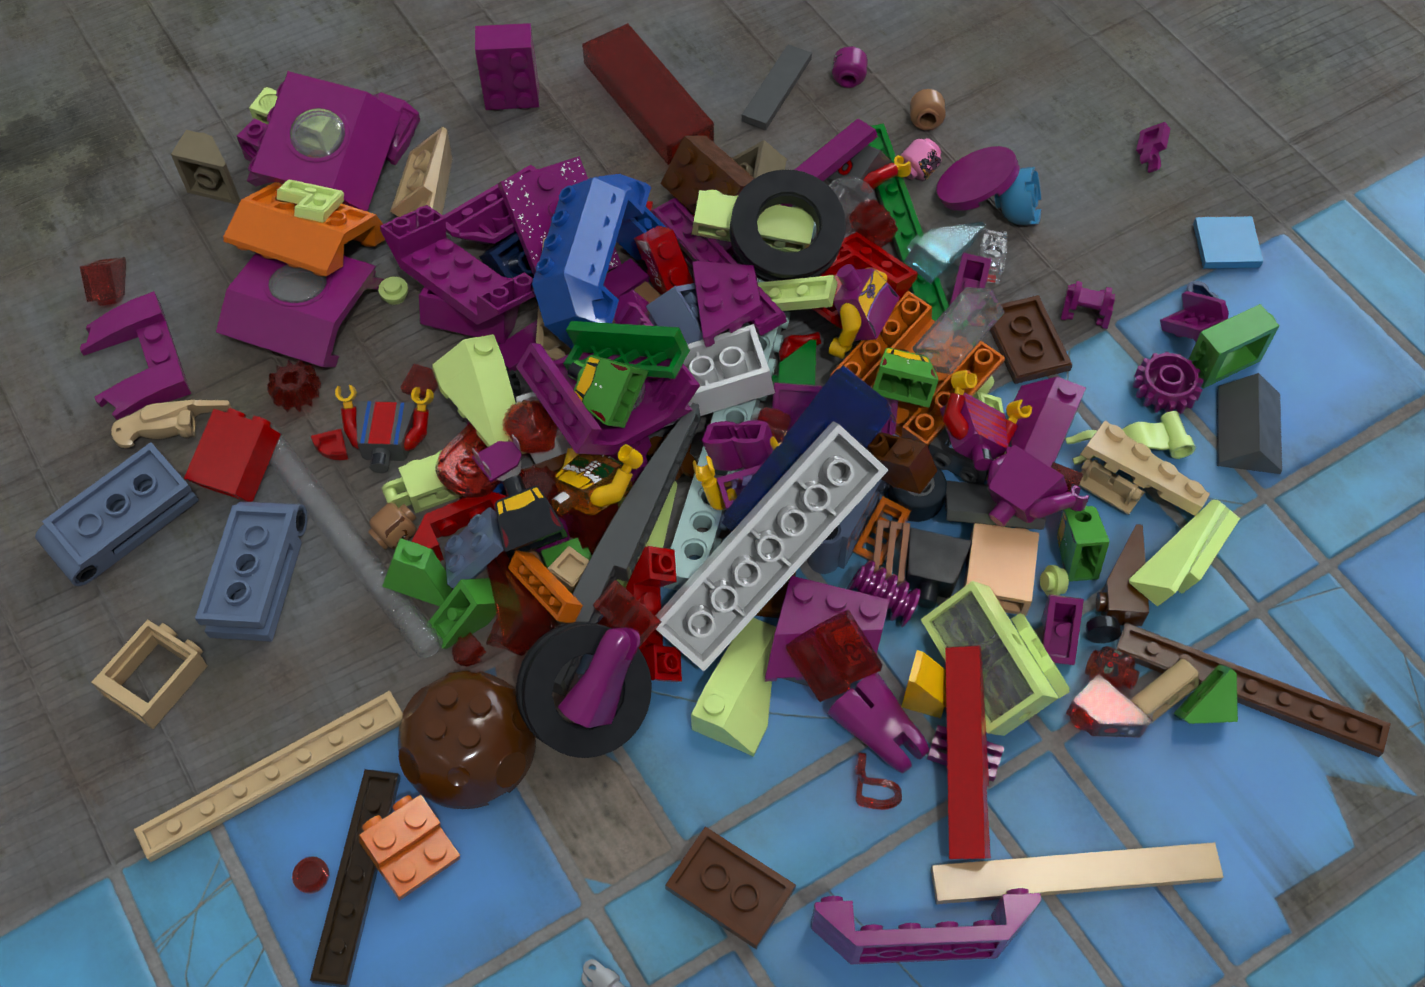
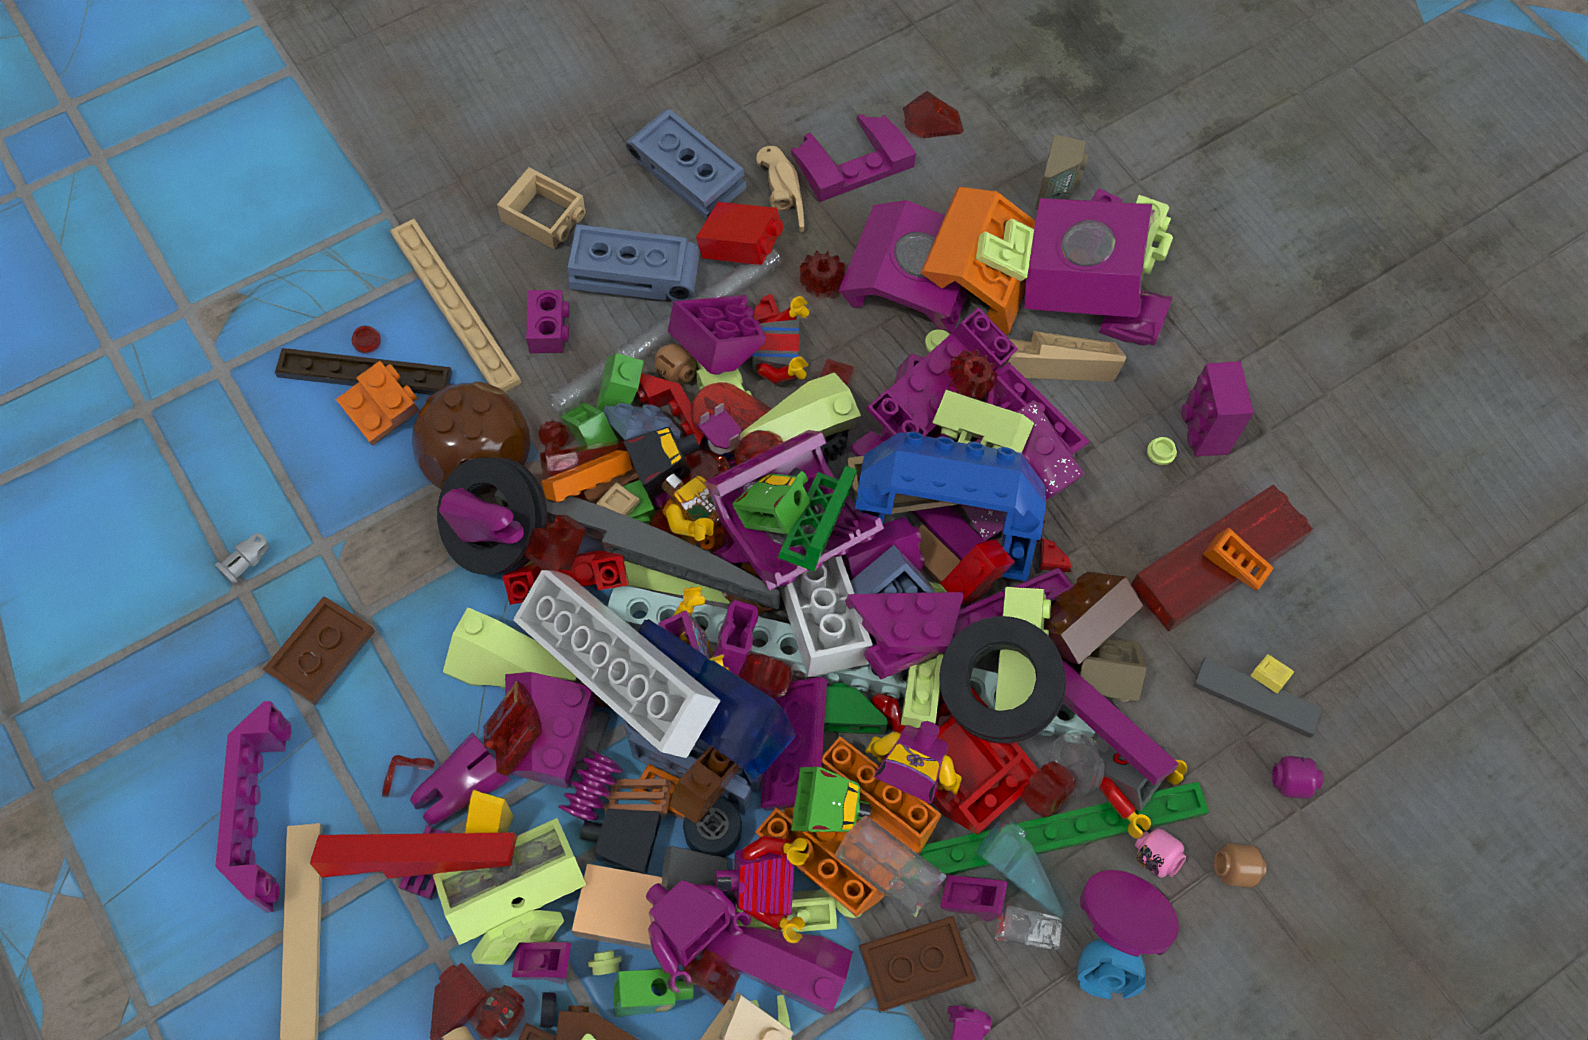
camera: 85 degrees right, 5 degrees up
none -> magenta brick [526,290,570,354]
none -> magenta wedge [668,295,766,375]
none -> yellowish green piece [933,390,1034,453]
none -> clear red gear [946,349,998,400]
none -> yellowish green plate [1147,437,1177,465]
none -> orange slope [1203,528,1274,591]
none -> light yellow tile [1251,654,1294,694]

